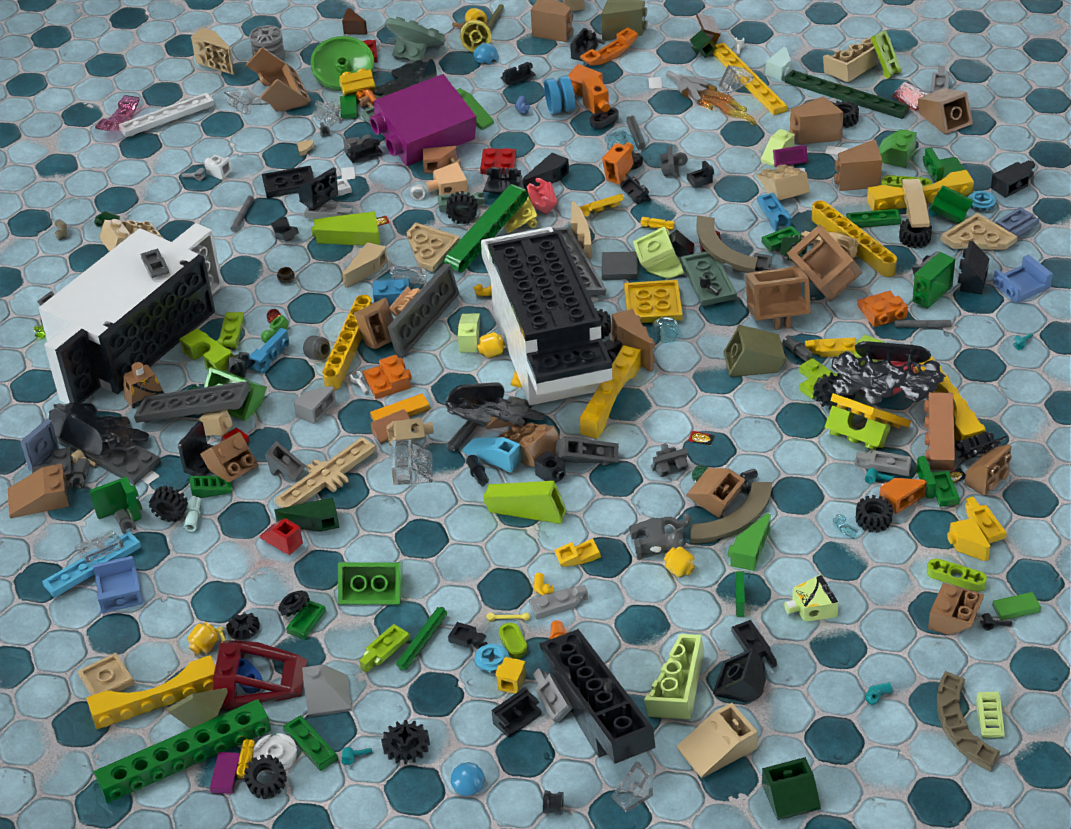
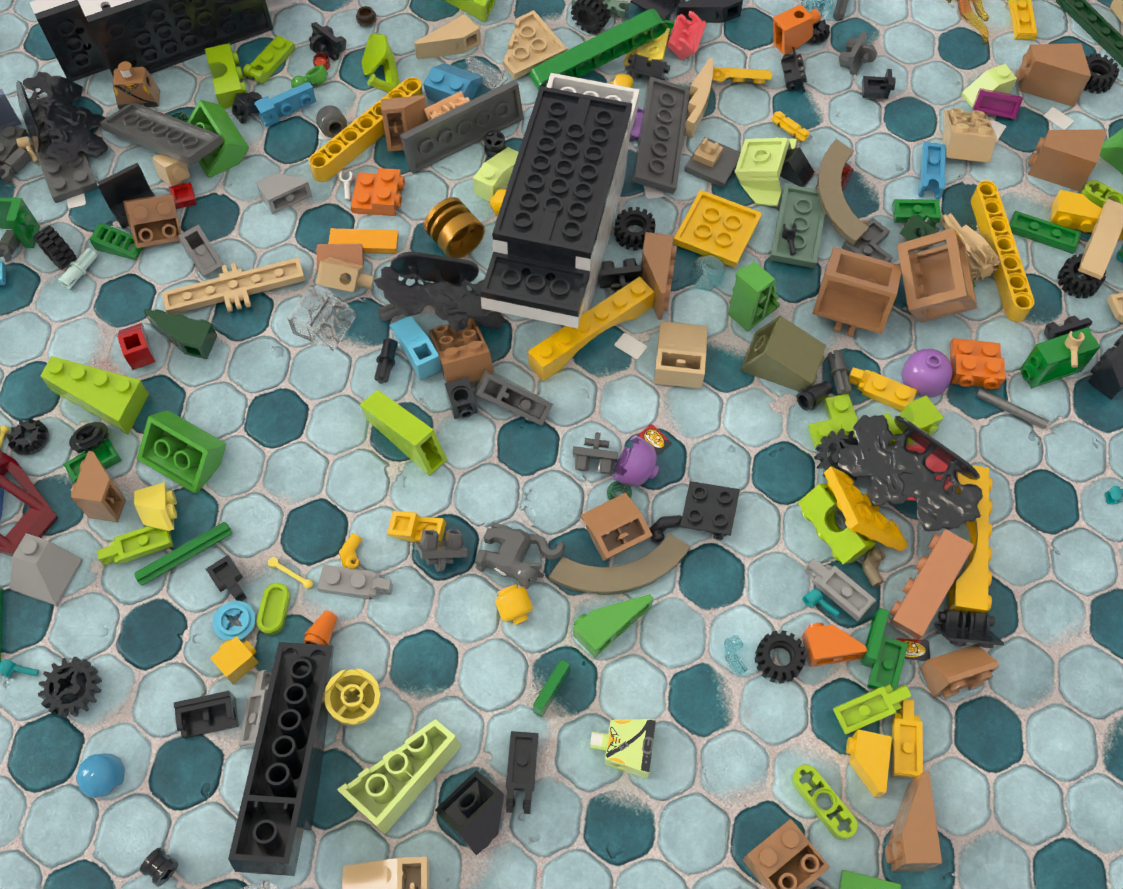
camera: 25 degrees right, 20 degrees up
none -> lime wedge [40,356,149,435]
none -> medium nougat slope [71,451,126,523]
none -> light yellow slope [134,482,177,531]
none -> black hips [309,22,347,61]
none -> light yellow cylinder [324,668,381,726]
none -> lime piece [362,34,400,93]
none -> dark grey hips [414,529,467,572]
none -> pearl gold wheel [423,197,485,259]
none -> black wheel [484,130,506,158]
none -> medium lavender cylinder [613,435,659,486]
none -> white sticker [614,333,647,359]
none -> black hinge [625,54,670,81]
none -> tan slope [654,321,707,389]
none -> black hinge [680,481,740,540]
none -> tan tile [693,138,723,168]
none -> bright green wedge [728,261,780,332]
none -> black cone [797,381,833,410]
none -> lime hinge [833,684,912,735]
none -> dark tan arm [862,548,885,587]
none -> medium nougat slope [885,772,942,872]
none -> medium lavender cylinder [901,349,953,398]
none -> tan hand [1065,331,1085,367]

